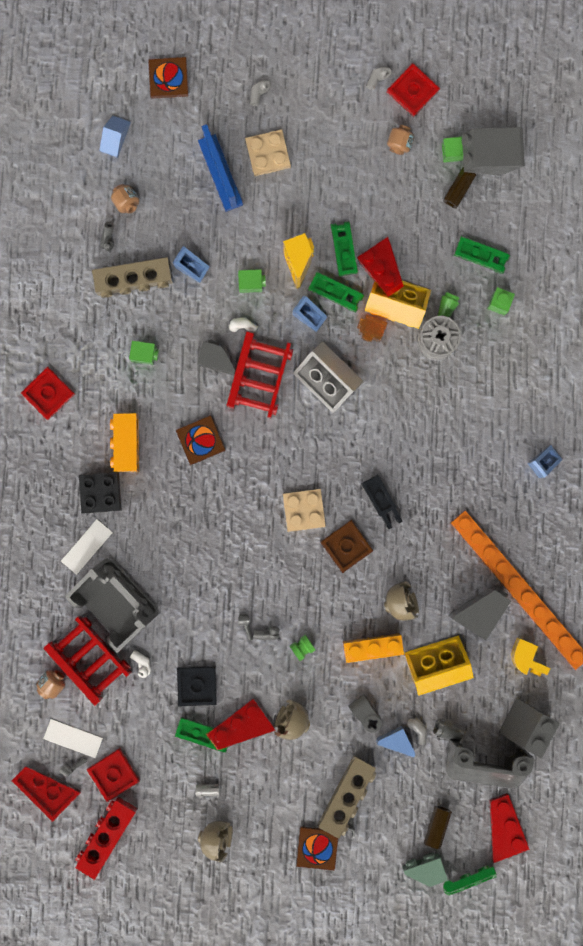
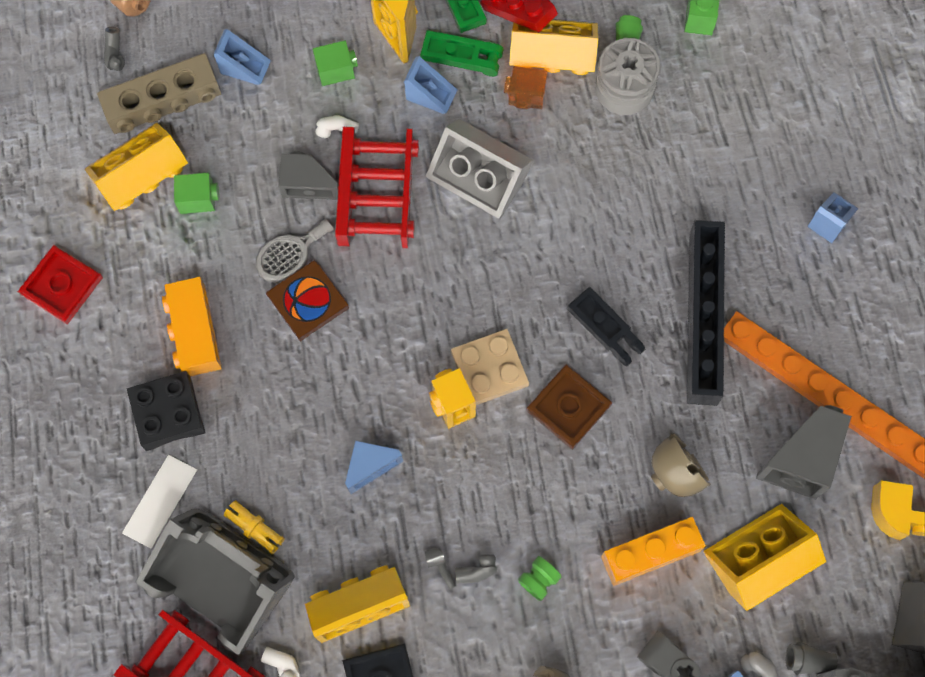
camera: 10 degrees left, 15 degrees down
none -> yellow slope [84,123,188,211]
none -> yellow pin [223,500,285,554]
none -> light grey piece [256,219,334,283]
none -> yellow slope [305,565,410,643]
none -> medium blue slope [345,441,403,494]
none -> yellow brick [429,368,476,429]
none -> black brick [687,220,725,406]

